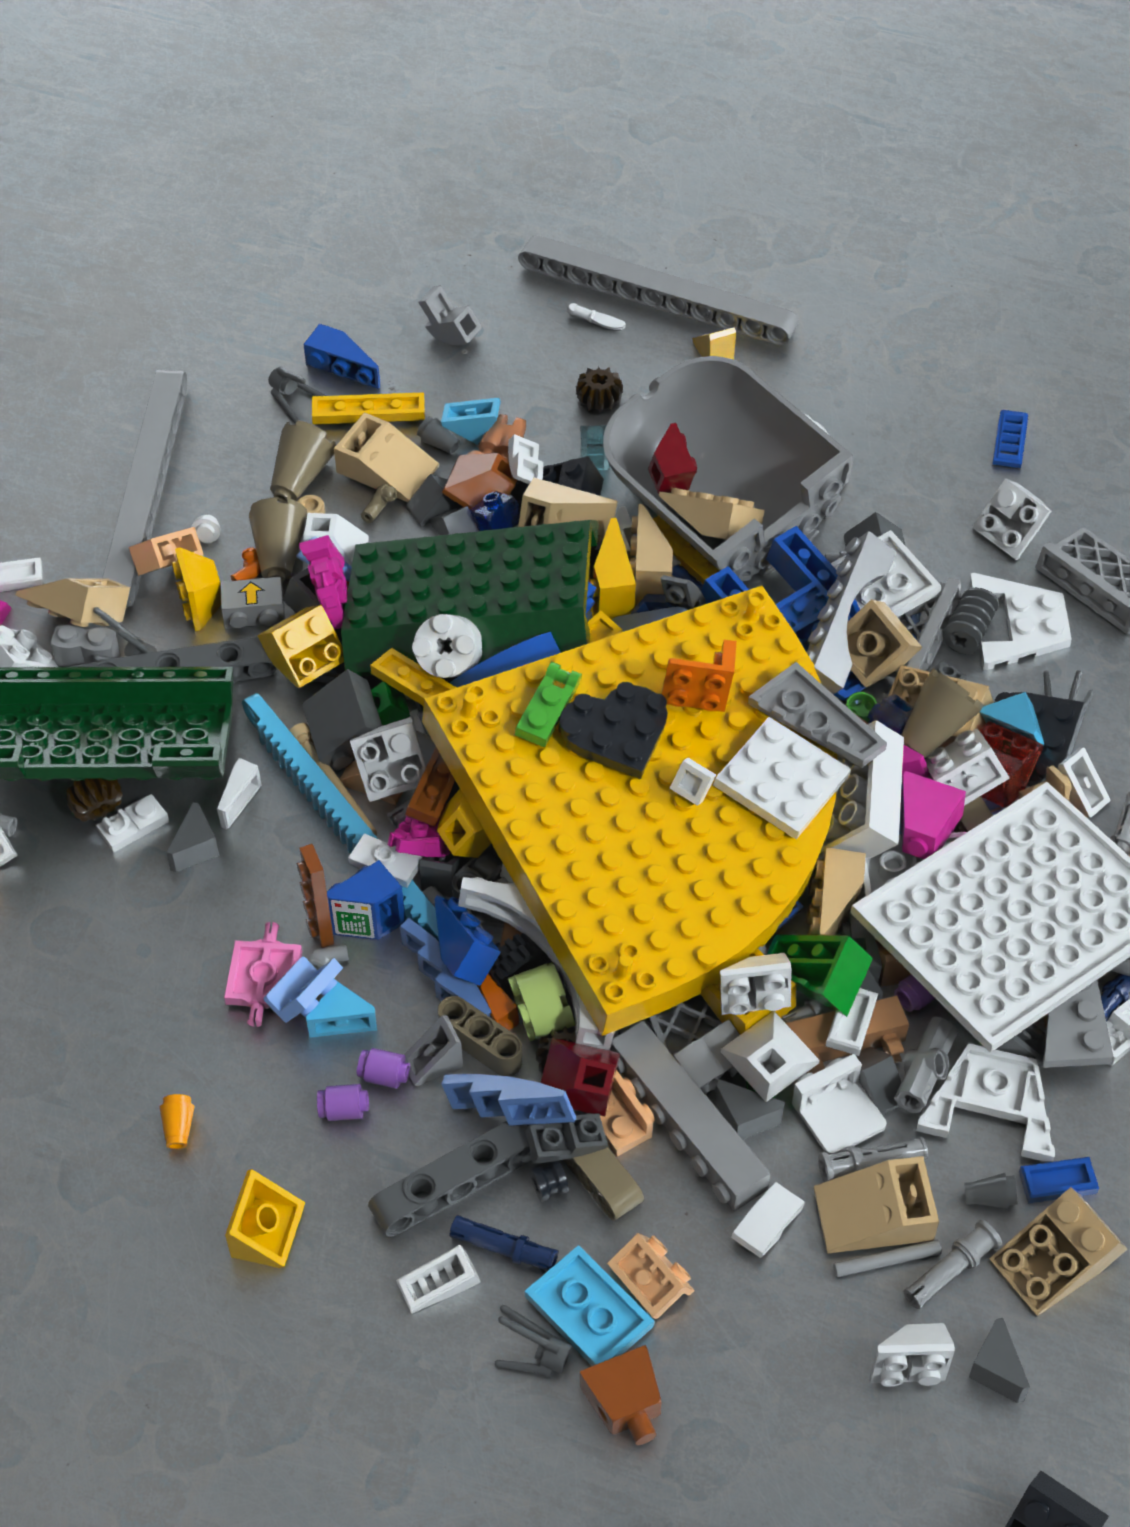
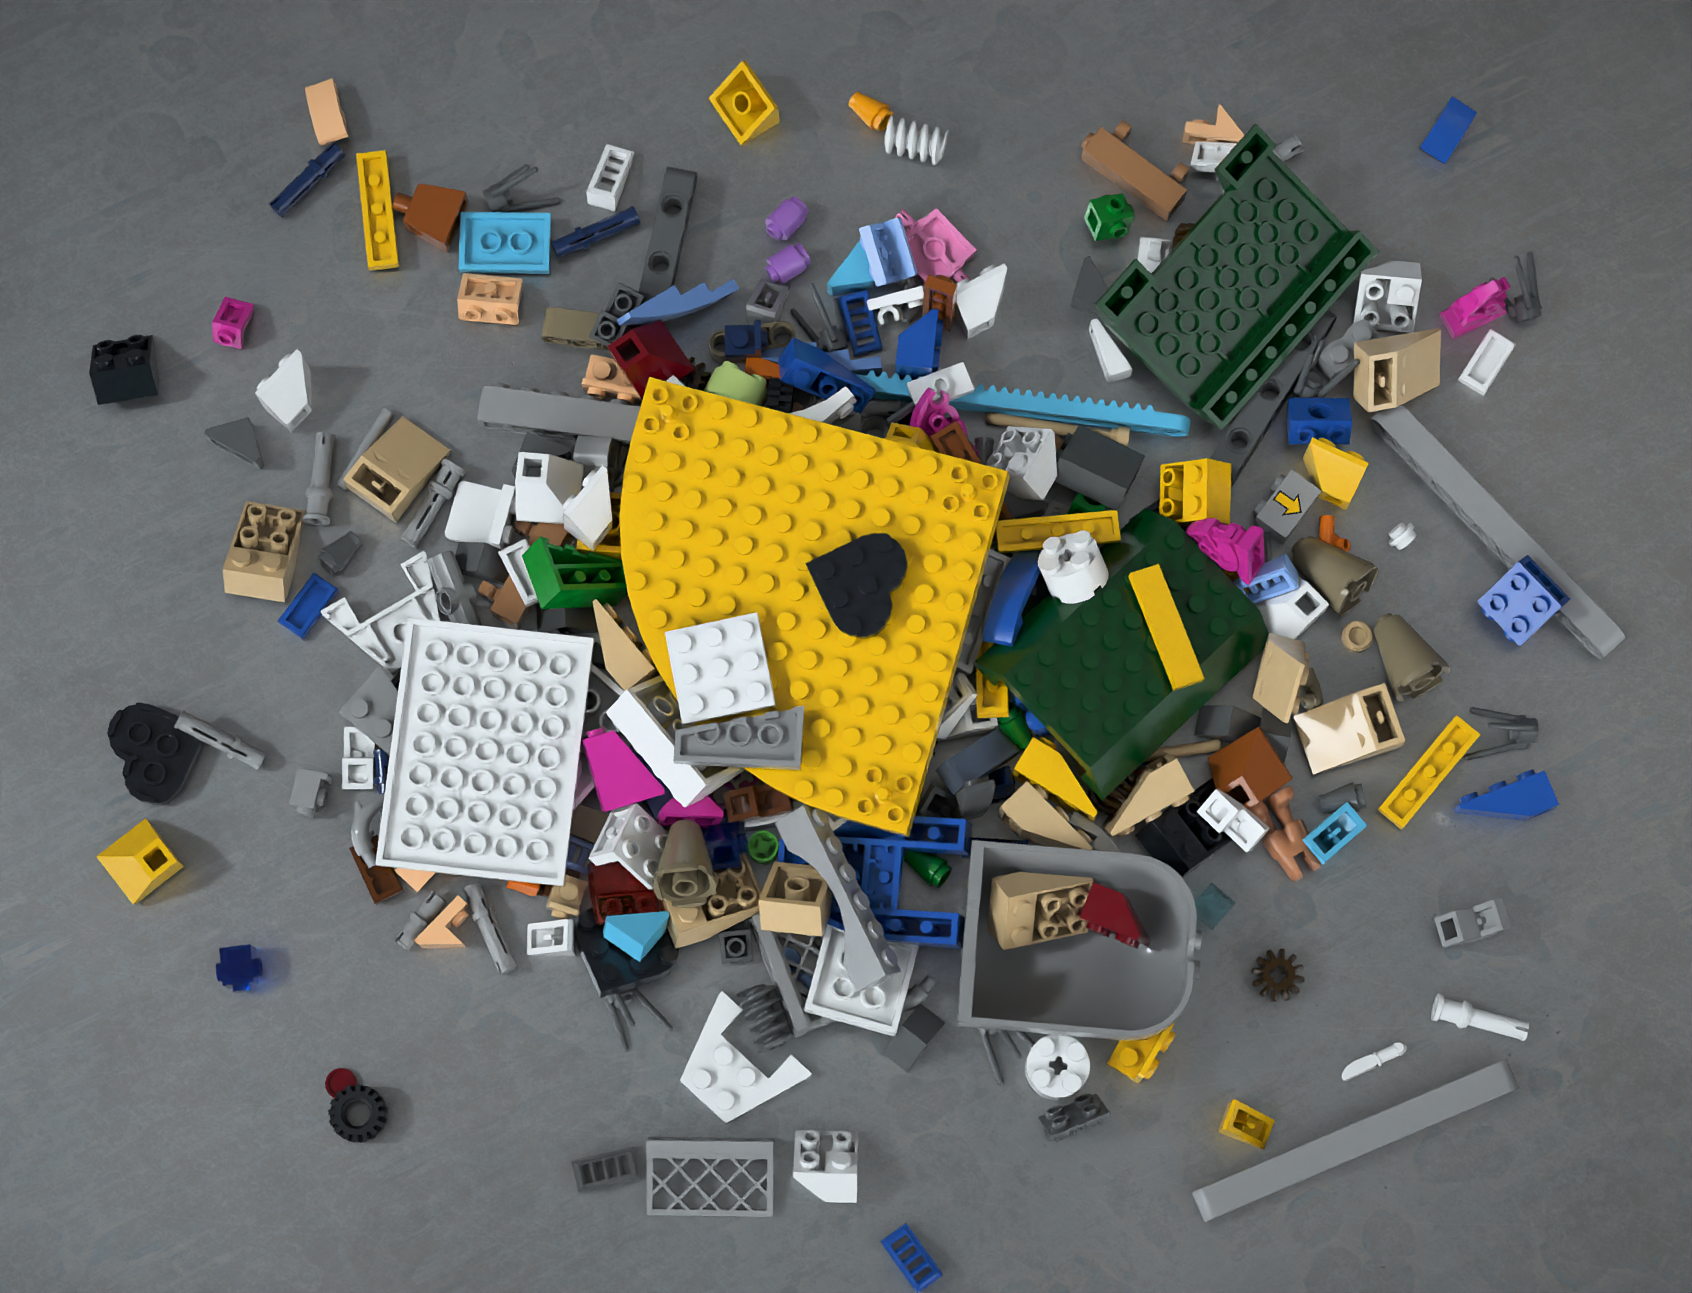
camera: 135 degrees right, 25 degrees up
light nougat brick [129,527,204,576] -> none
clear blue brick [470,491,520,531] -> none
bright green plate [515,662,582,747] -> none
black wheel [530,1161,569,1202] -> none
orange bracket [661,639,737,712] -> none
white tile [670,758,716,806] -> none
white slope [731,1182,805,1258] -> none
none -> dark pink bracket [212,297,254,349]
none -> yellow plate [356,150,399,271]
none -> dark blue bracket [725,320,768,358]
none -> dark grey plant [790,283,849,352]
none -> blue slope [838,289,883,356]
none -> white plate [867,285,924,325]
none -> white piece [884,115,949,165]
none -> white slope [955,263,1007,339]
none -> dark grey hinge [1038,1093,1111,1142]
none -> medium nougat brick [1081,120,1190,222]
none -> green brick [1084,193,1135,241]
none -> yellow tile [1128,564,1205,691]
none -> tan slope [1252,633,1309,723]
none -> blue brick [1286,398,1352,445]
none -> white pin [1431,993,1529,1041]
none -> brick [1477,555,1571,646]

